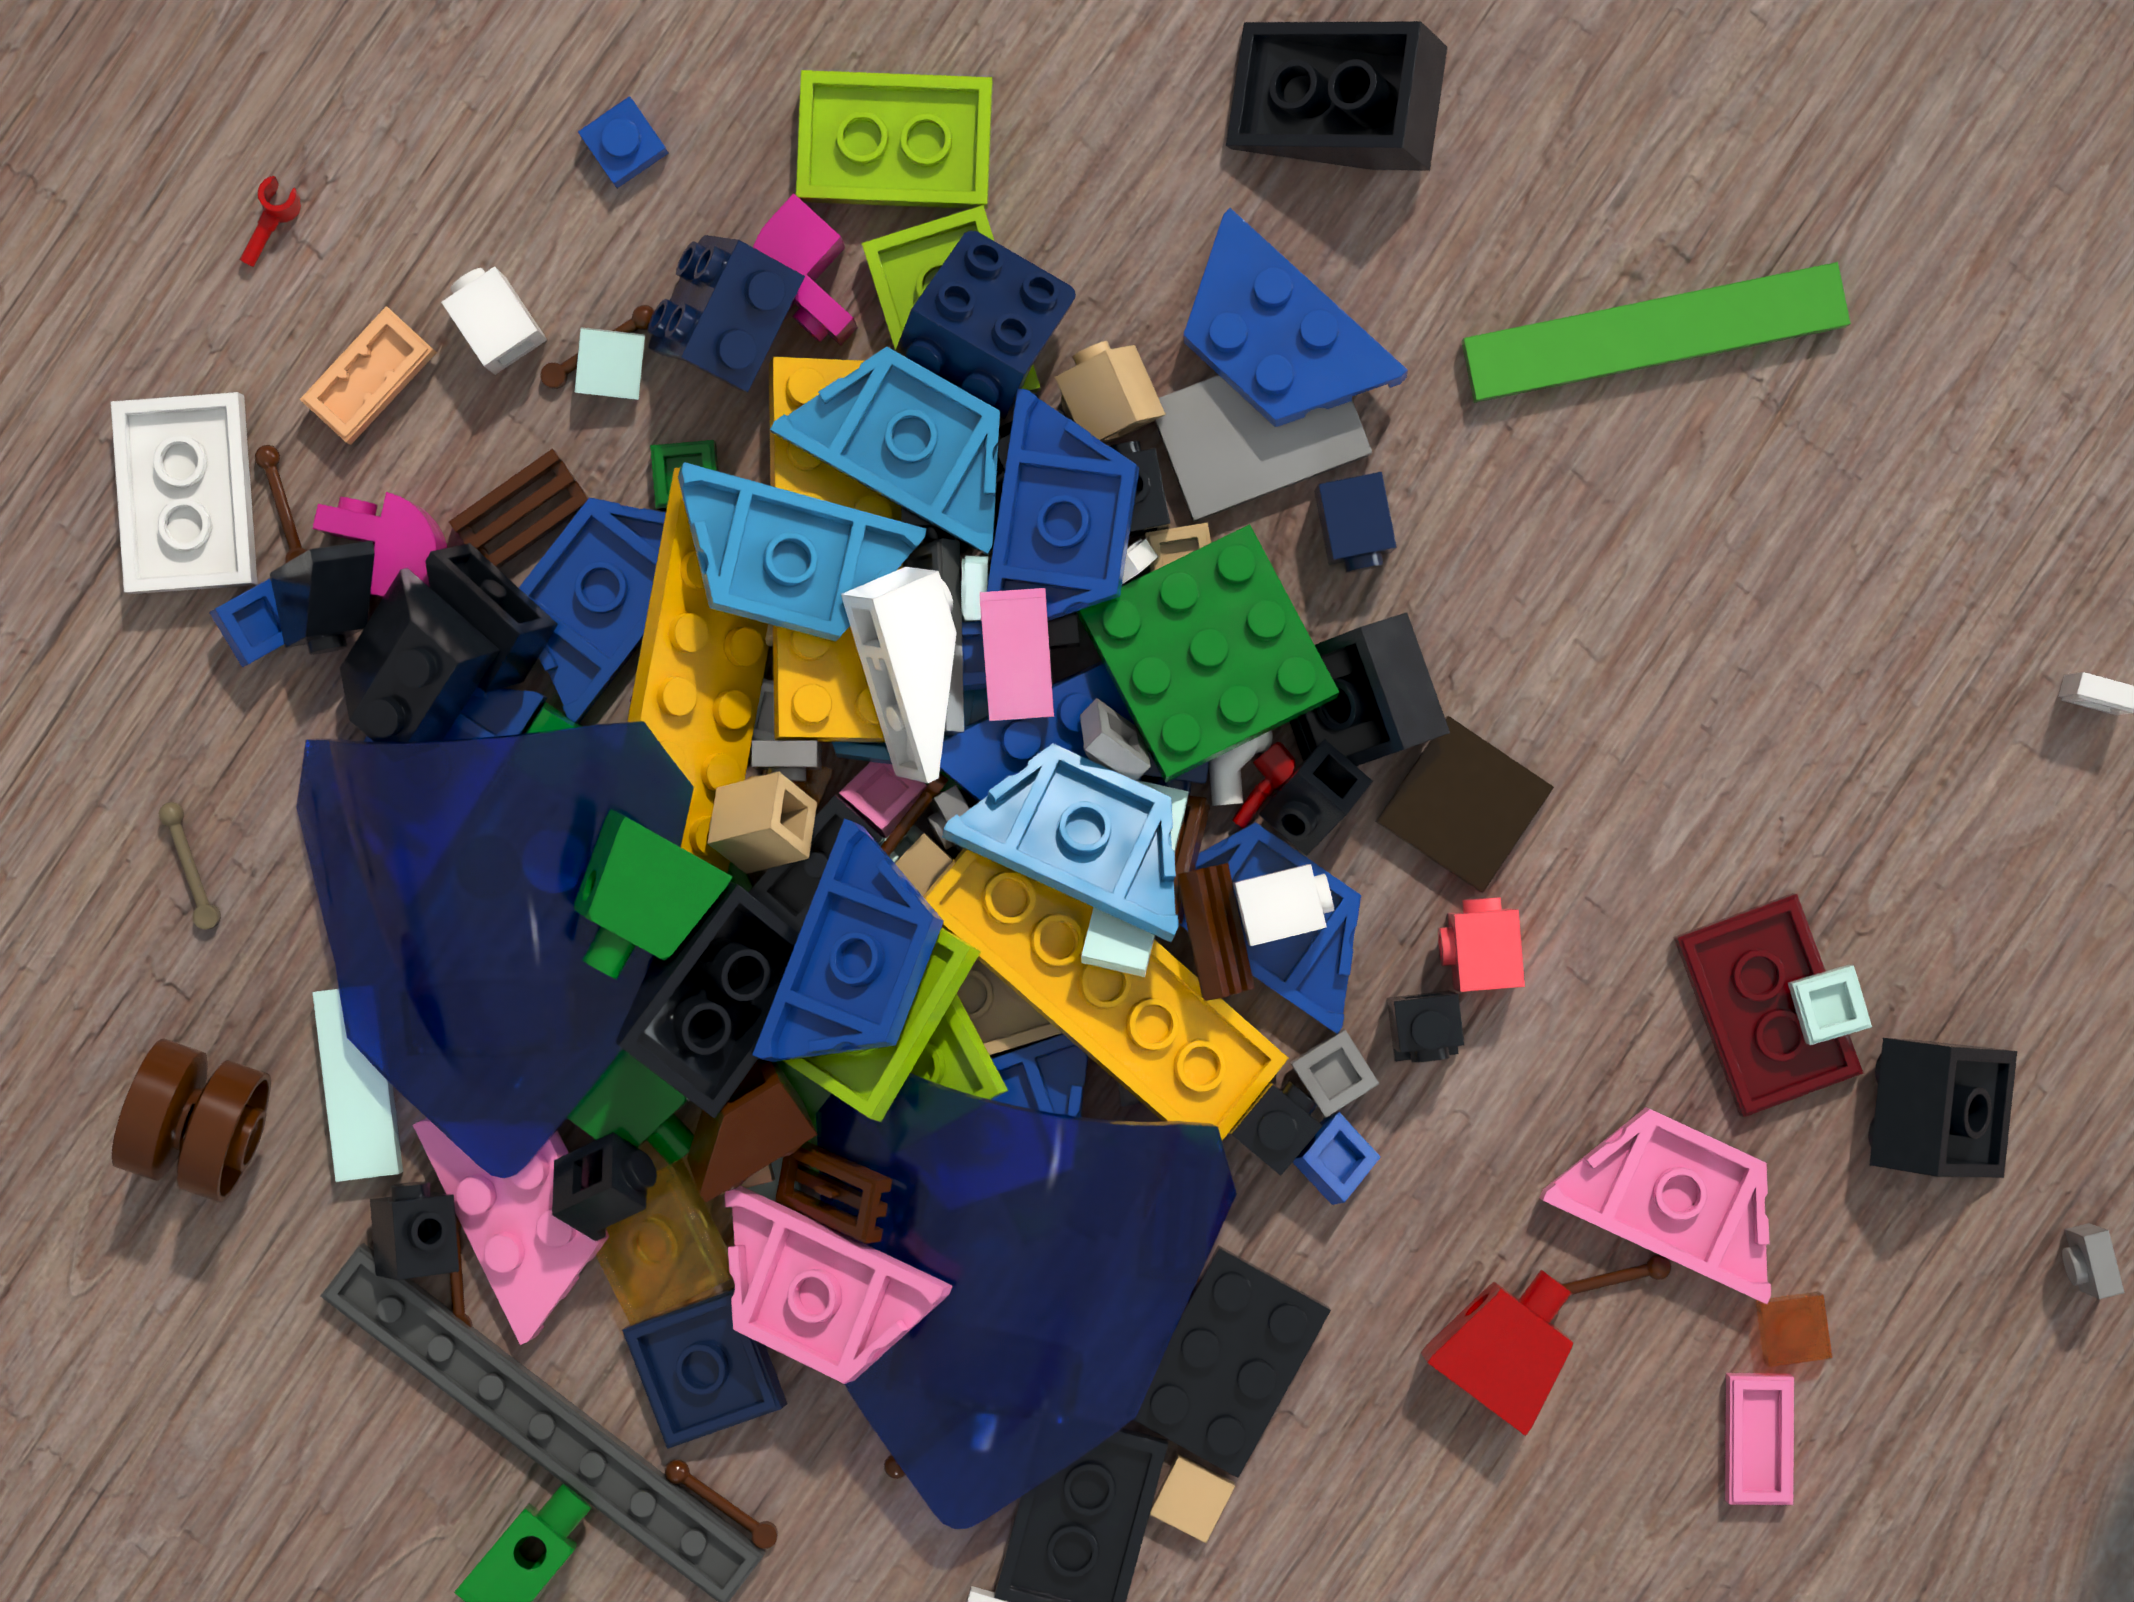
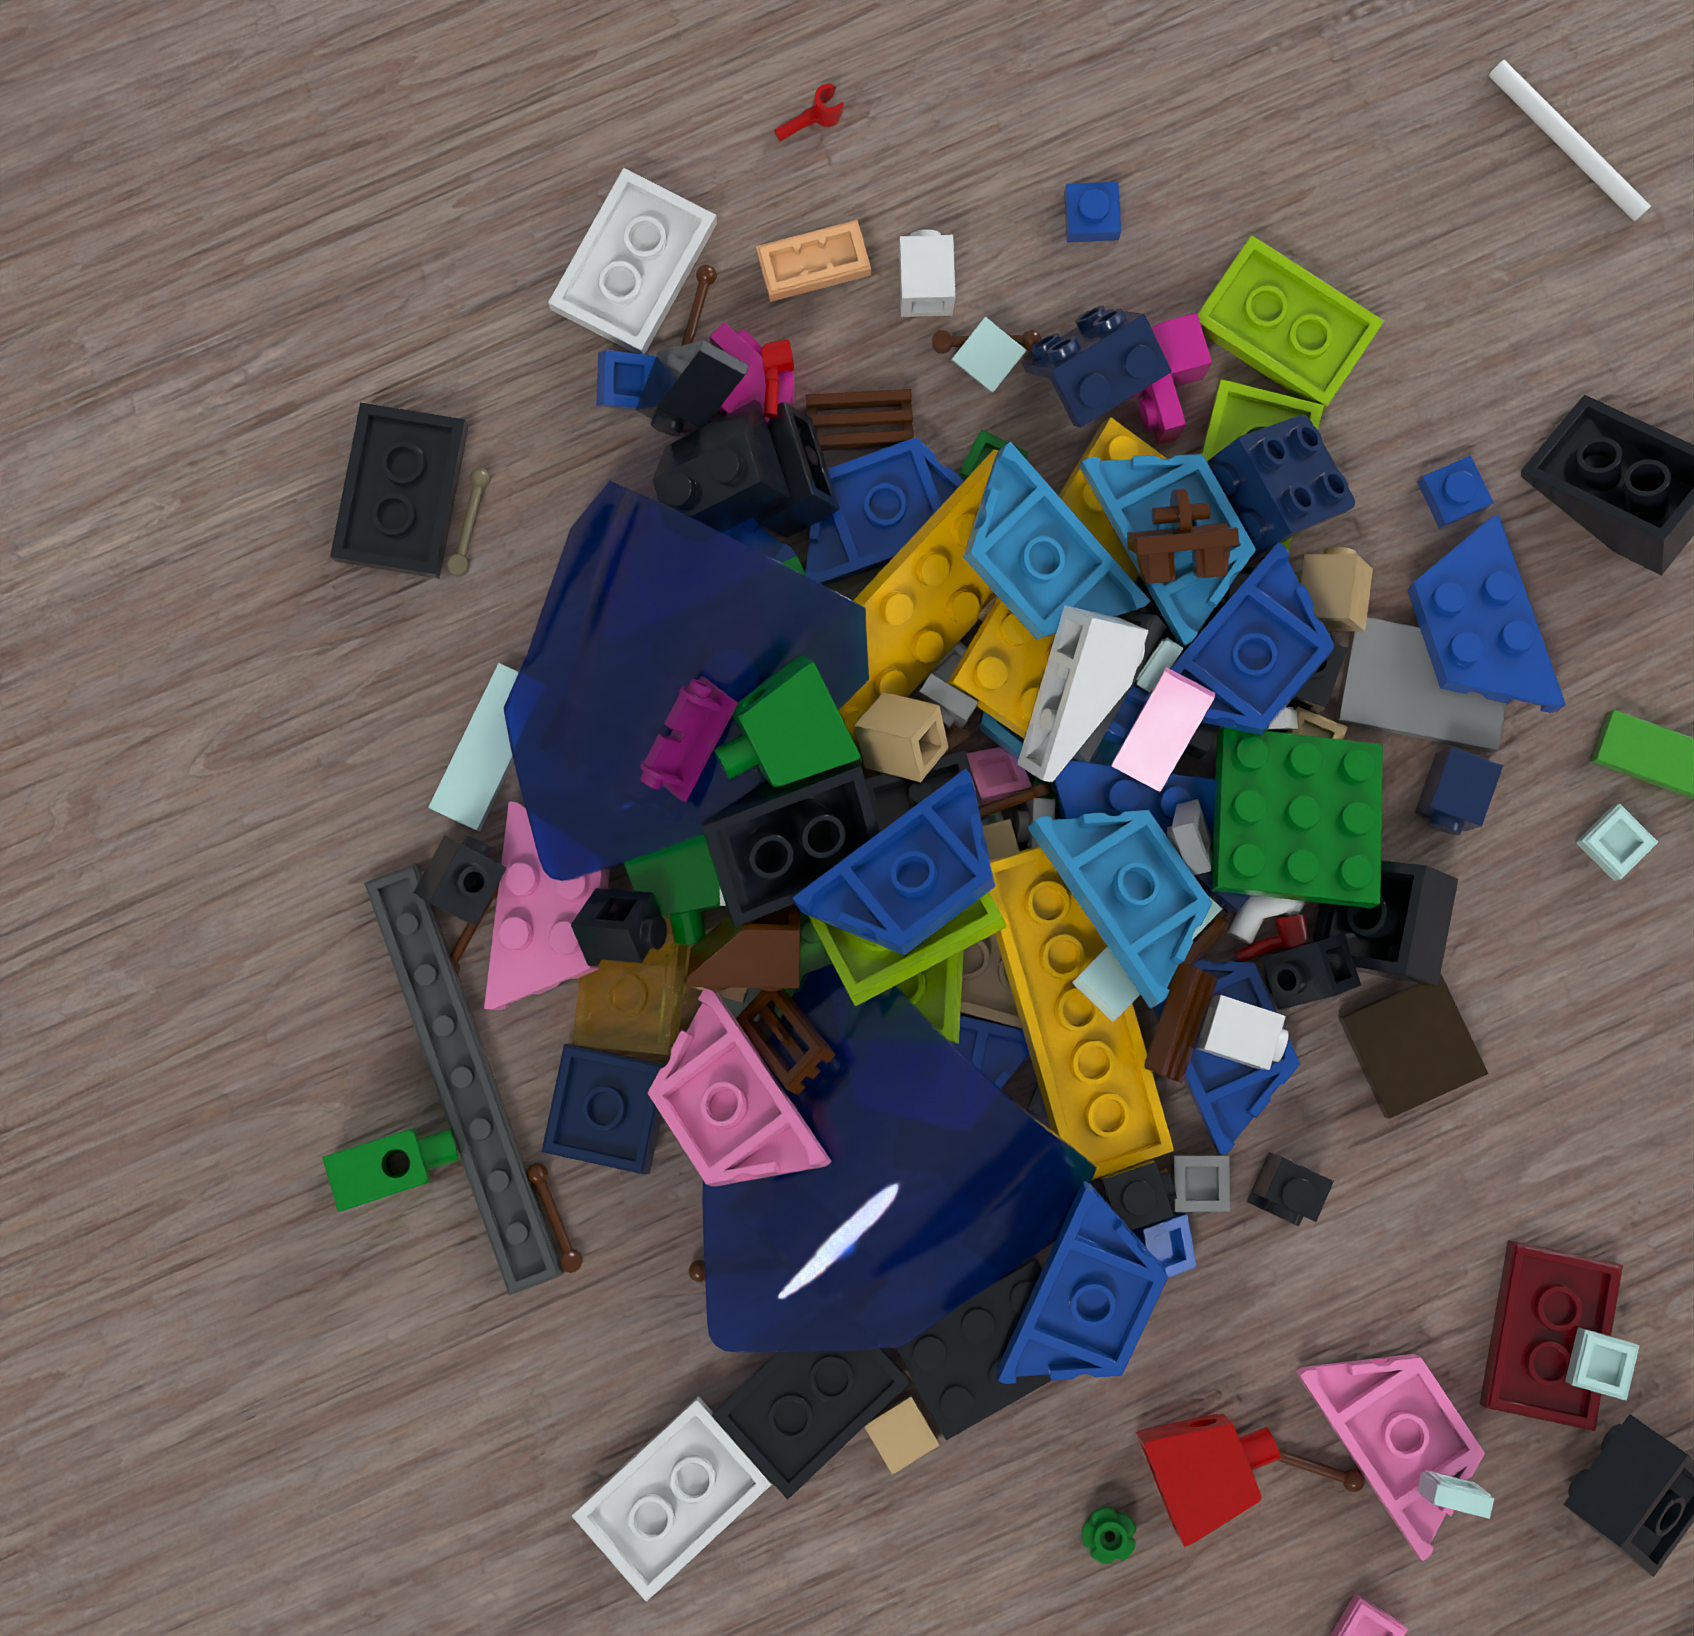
camera: 30 degrees right, 5 degrees down
reddish brown wheel [112,1039,271,1203] -> none
coral brick [1438,897,1525,992] -> none
clear orange plate [1755,1291,1833,1367] -> none
none -> black plate [330,402,469,579]
none -> magenta hinge [640,676,738,802]
none -> red hand [761,339,794,418]
none -> blue wing [996,1181,1168,1384]
none -> green plate [1081,1507,1136,1564]
none -> reddish brown hips [1127,488,1239,584]
none -> blue plate [1417,455,1494,529]
none -> light aqua tile [1417,1470,1494,1519]
none -> light aqua tile [1575,803,1658,881]

